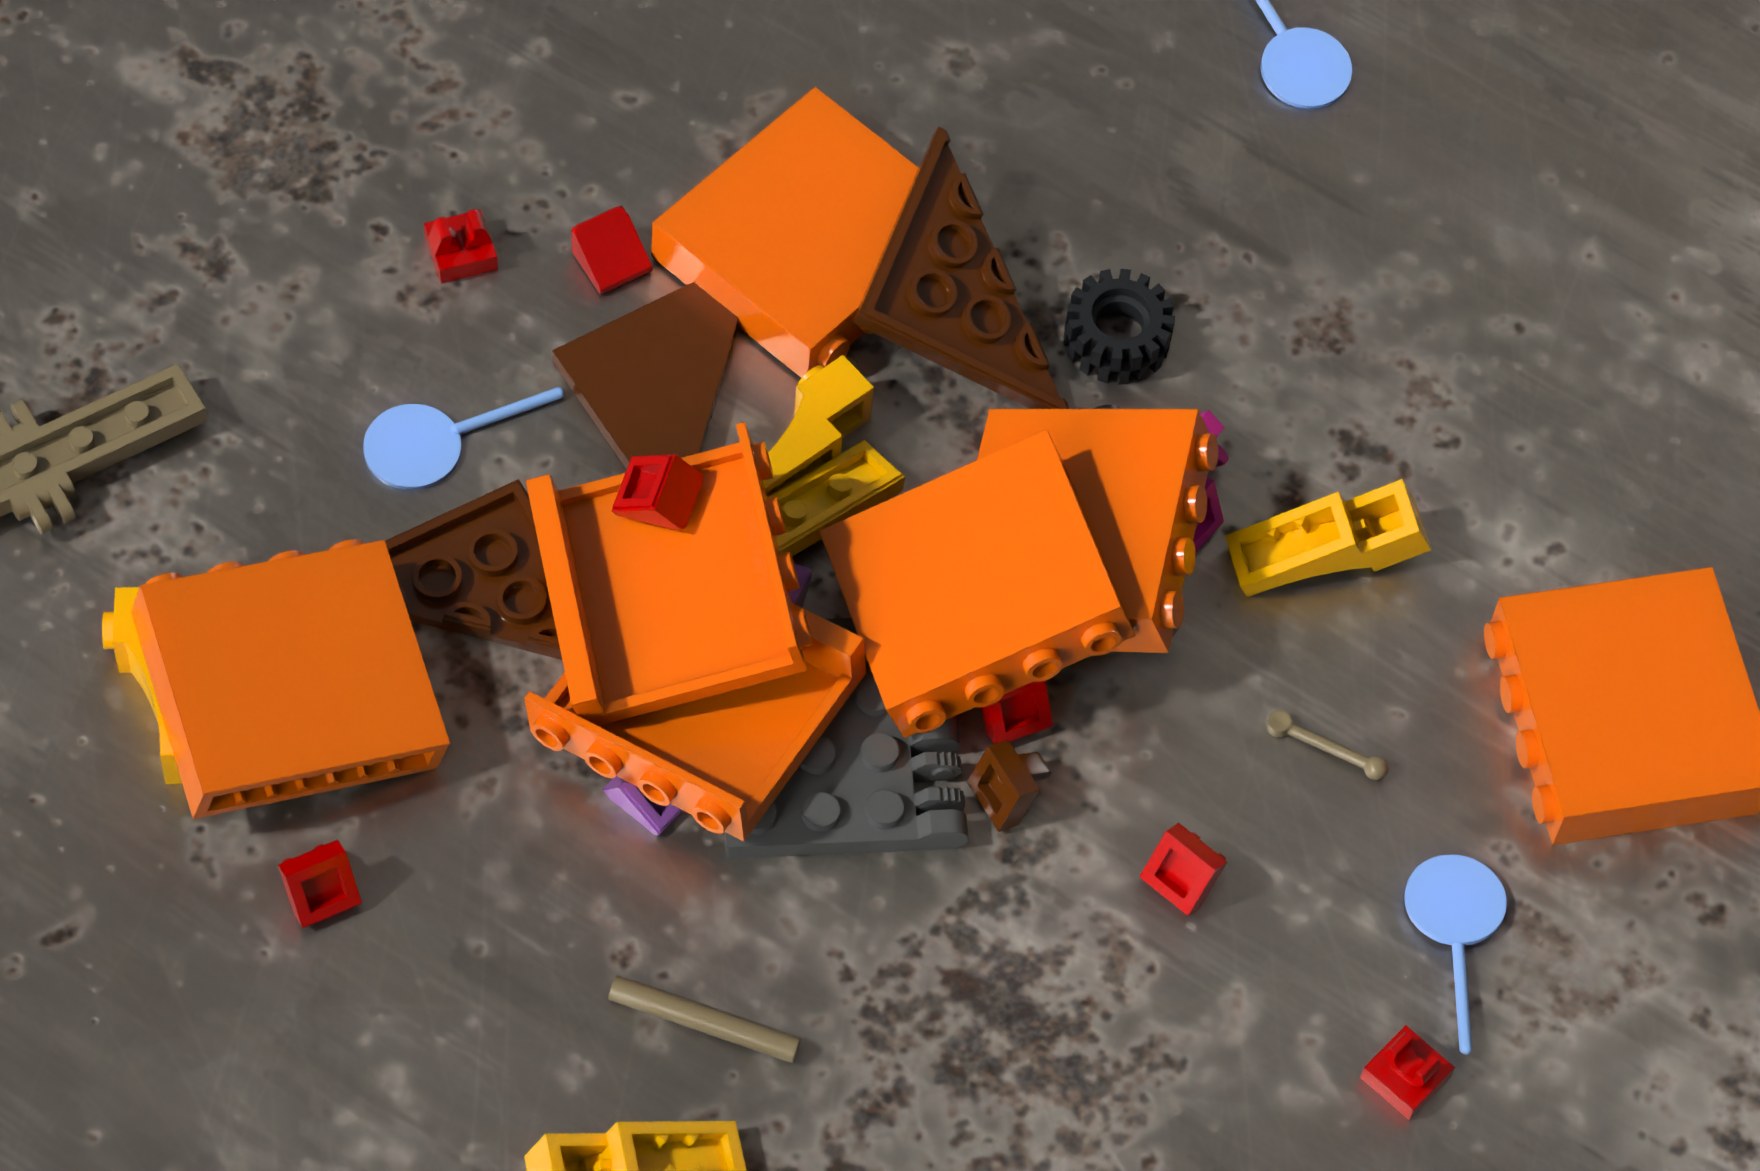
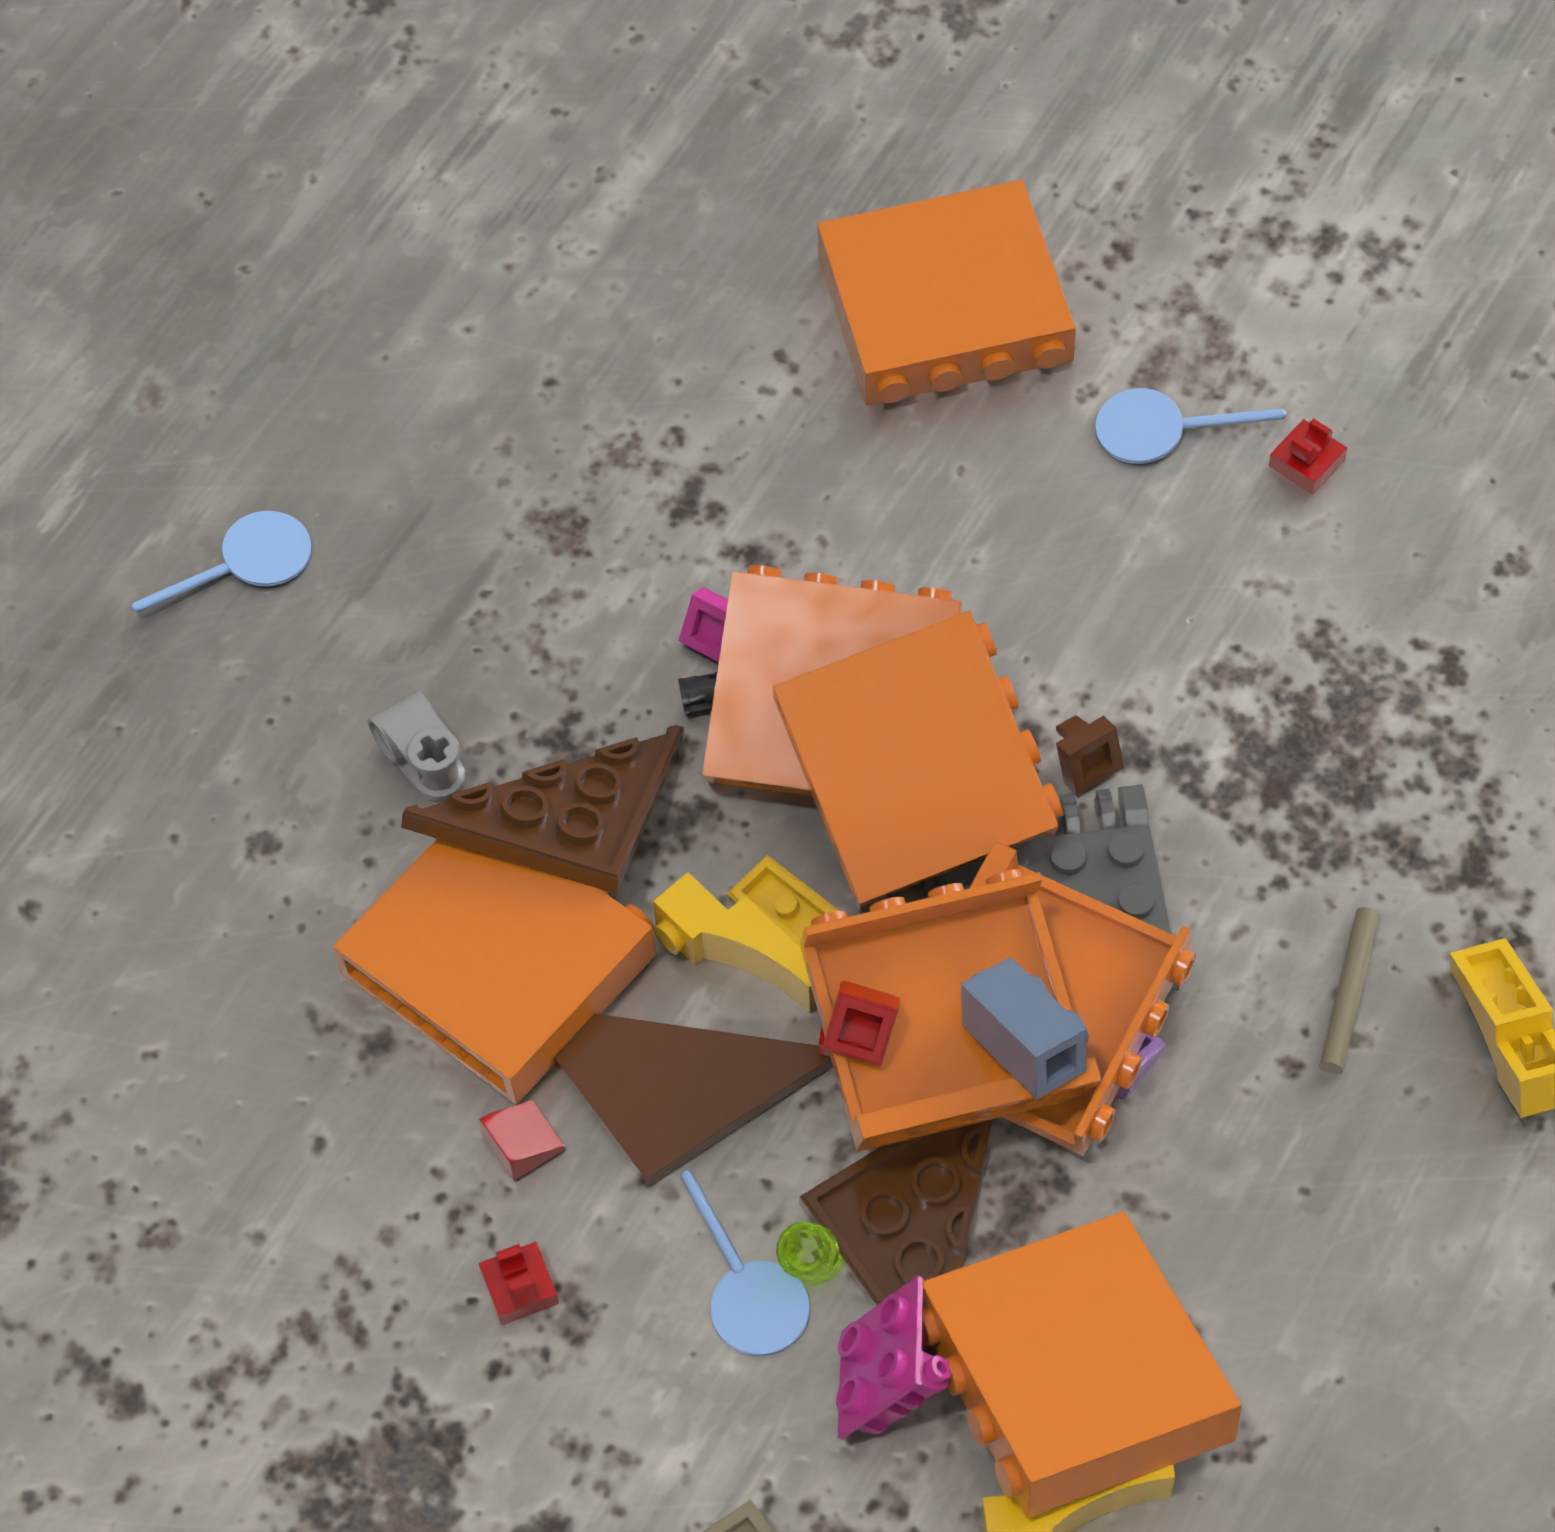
camera: 85 degrees left, 0 degrees up
red tile [278,839,362,929] -> none
black tyre [1063,269,1175,385] -> none
tile [1139,822,1228,916] -> none
yellow slope [1225,479,1432,597] -> none
dark tan hinge [1267,710,1389,780] -> none
none -> light grey piece [367,690,465,802]
none -> clear neon green bush [776,1222,839,1280]
none -> dark pink hinge [836,1276,951,1440]
none -> sand blue brick [961,957,1089,1100]

